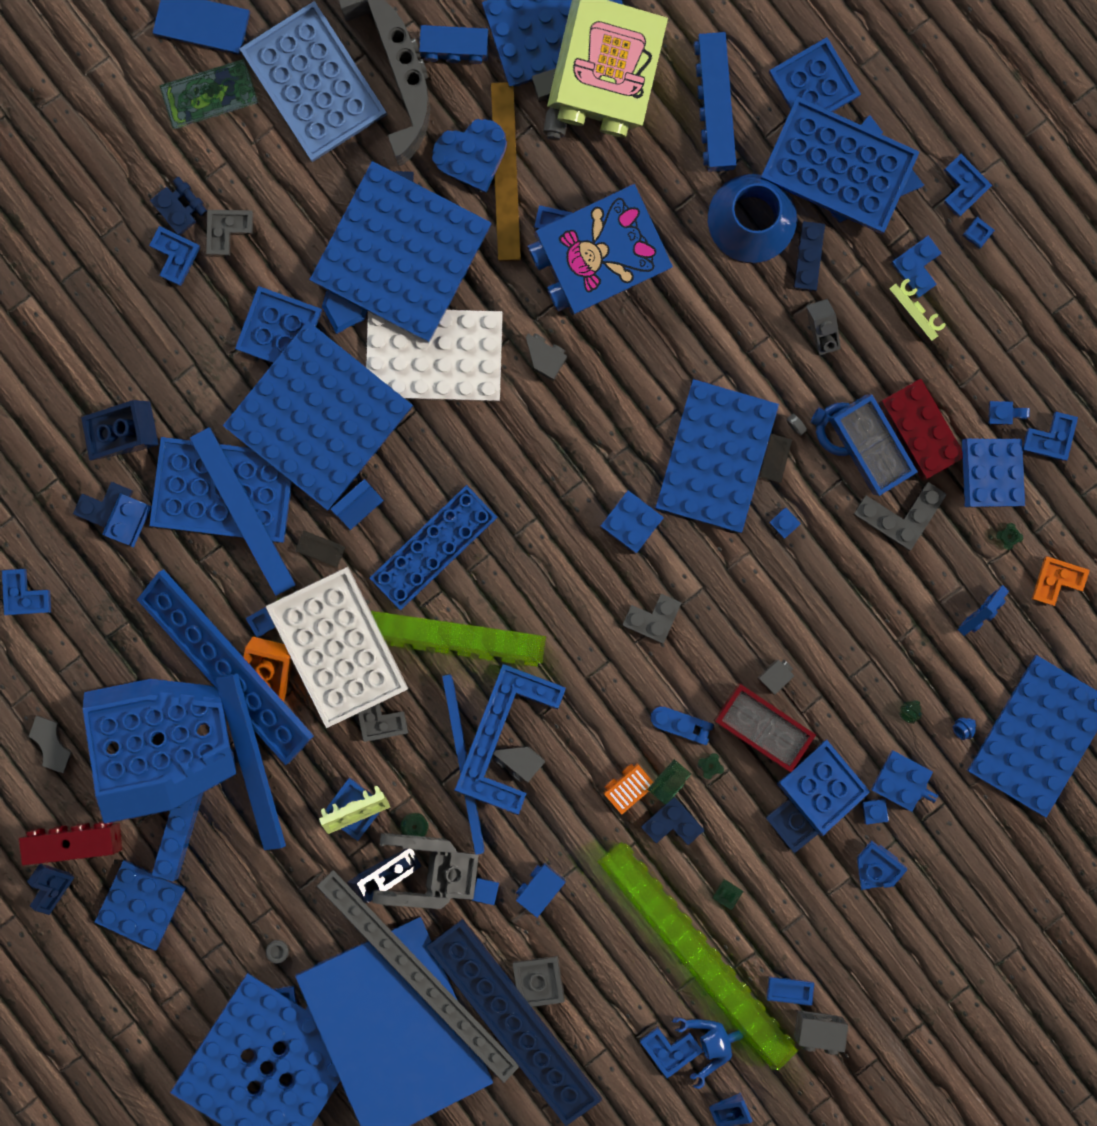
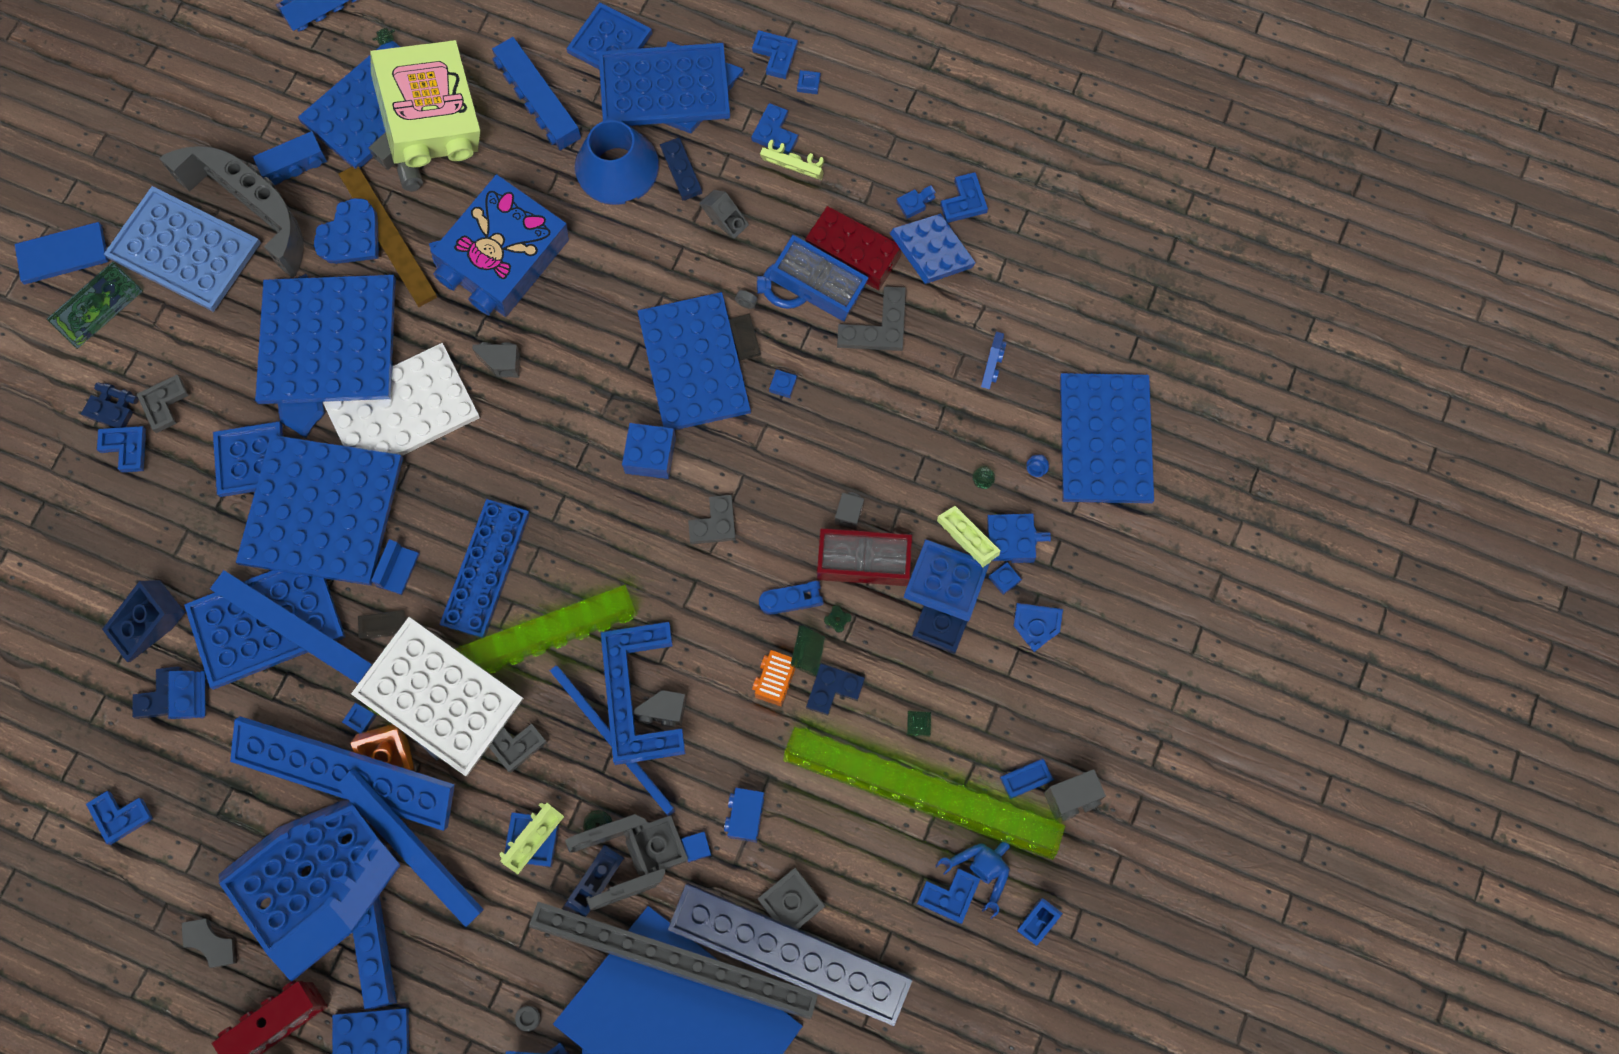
camera: 30 degrees left, 15 degrees down
clear green plate [996,523,1023,550] -> none
orange plate [1032,556,1090,606] -> none
none -> yellowish green plate [937,506,1000,567]

